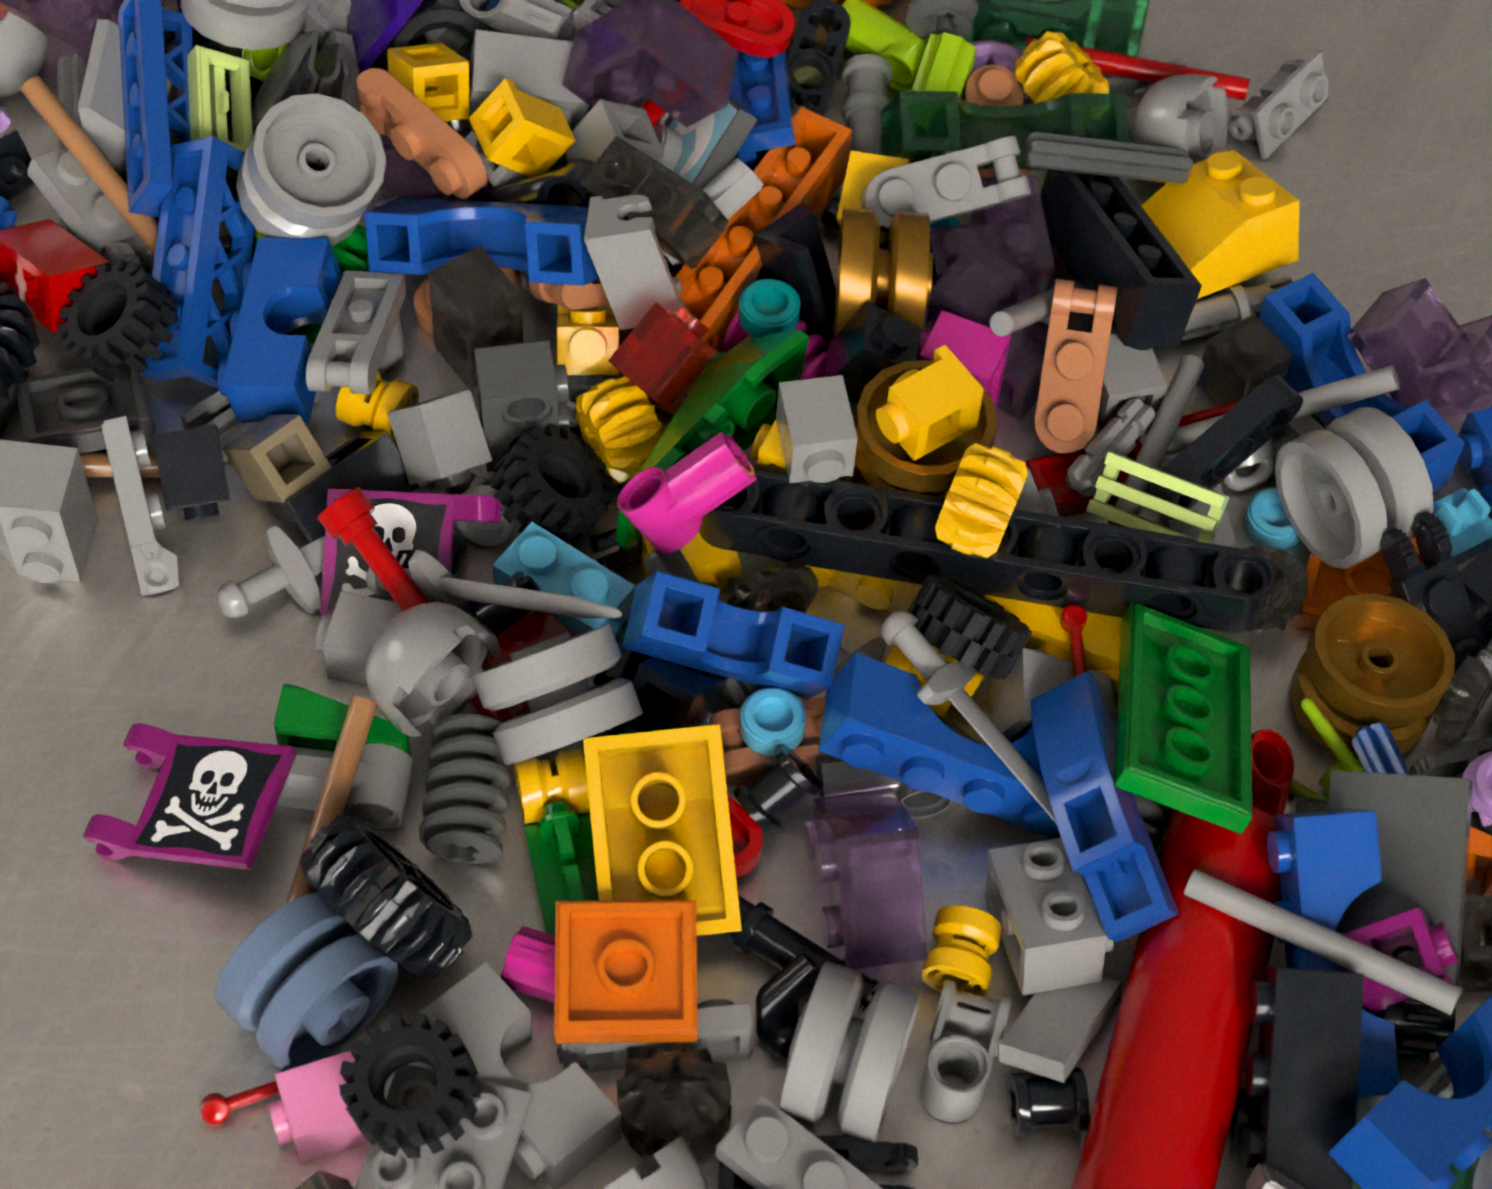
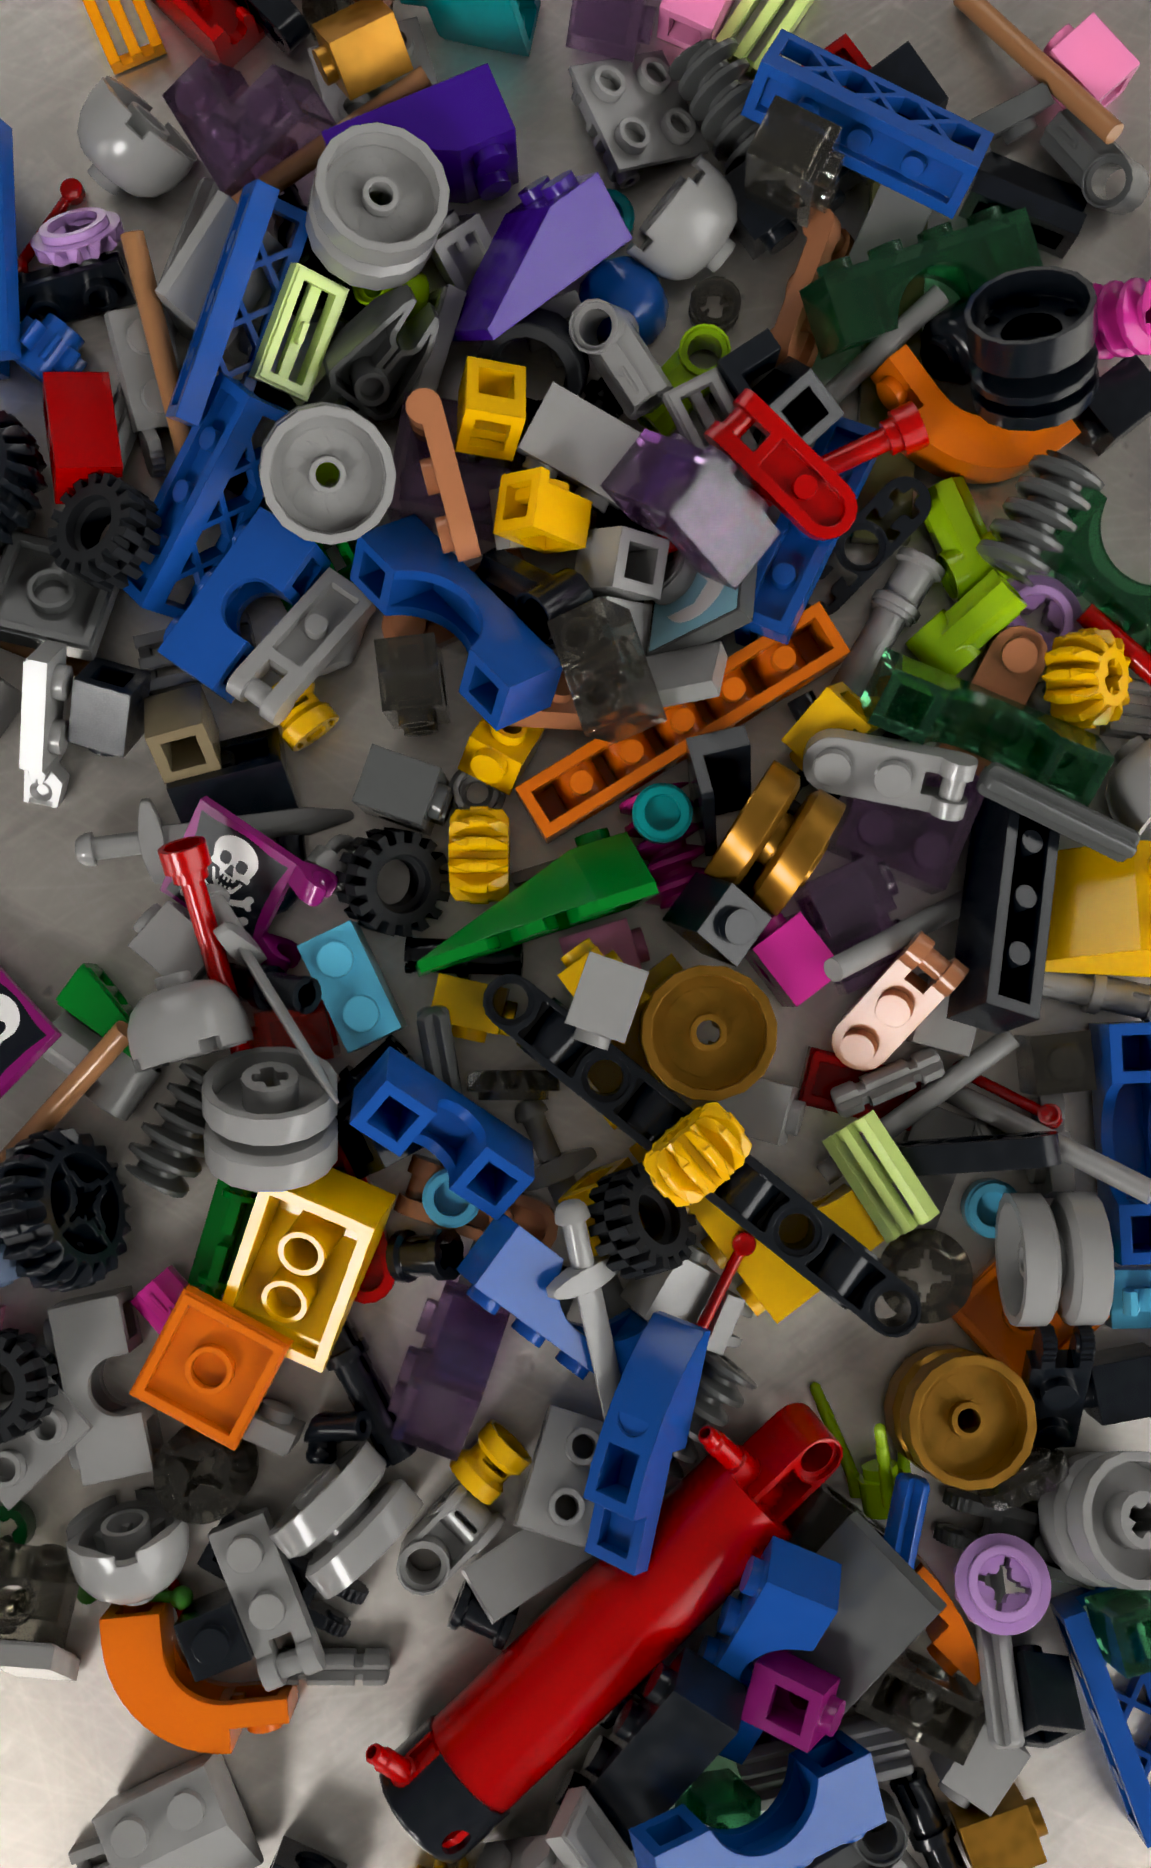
camera: 30 degrees right, 30 degrees up
light grey brick [387,389,492,490] -> none
light grey hinge [584,195,686,330] -> none
clear red brick [608,302,717,408] -> none
dark pink piece [617,432,757,554] -> none
yellow brick [876,345,984,461] -> none
green tile [1114,602,1252,834] -> none
light grey bar [1184,869,1462,1015] -> none

